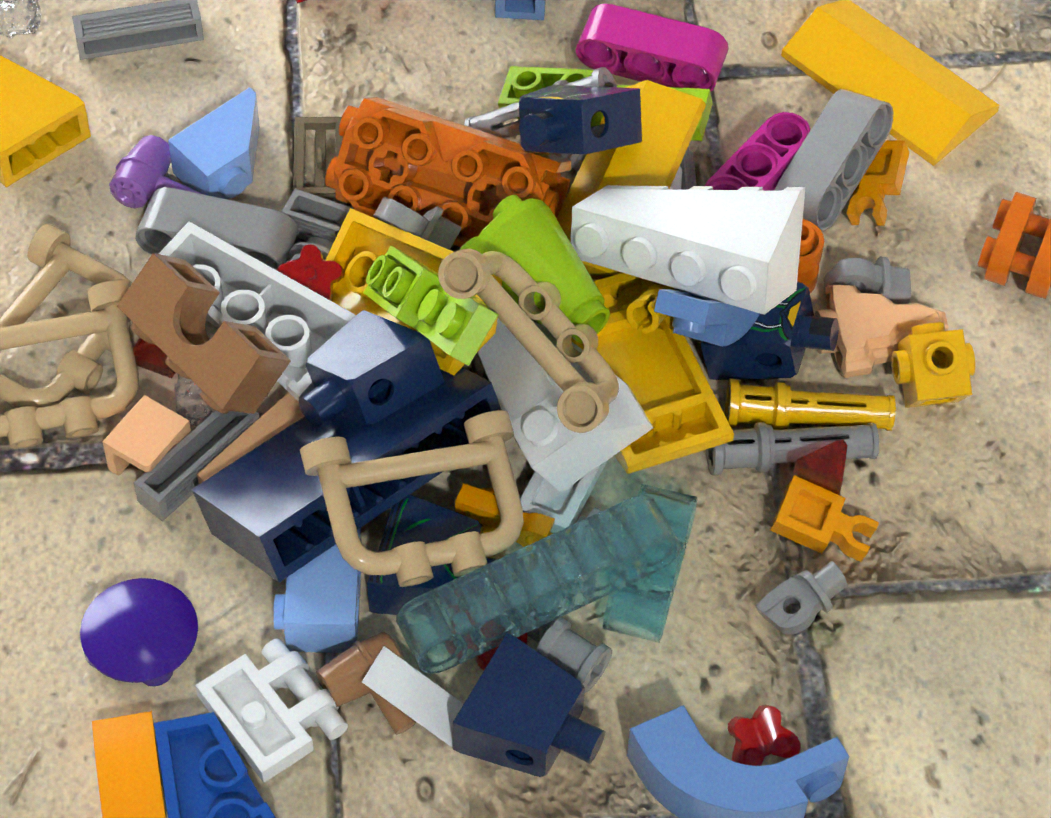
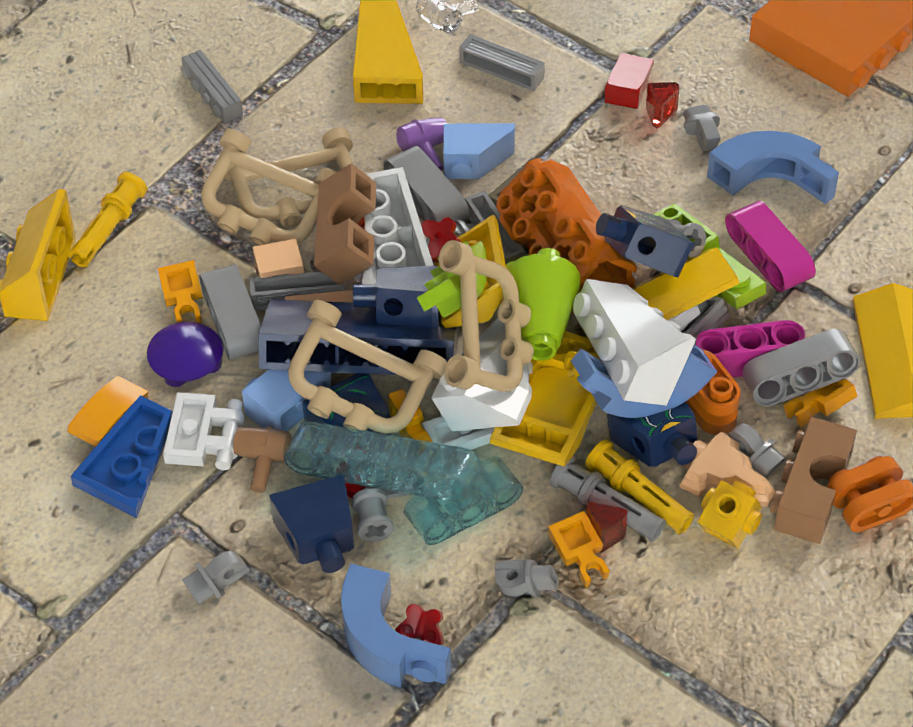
camera: 45 degrees right, 5 degrees down
white sticker [362,646,463,747] -> none
light grey piece [373,197,461,250] -> none
none -> light orange plate [158,260,203,323]
none -> light grey beam [199,264,261,360]
none -> medium nougat arch [770,417,857,544]

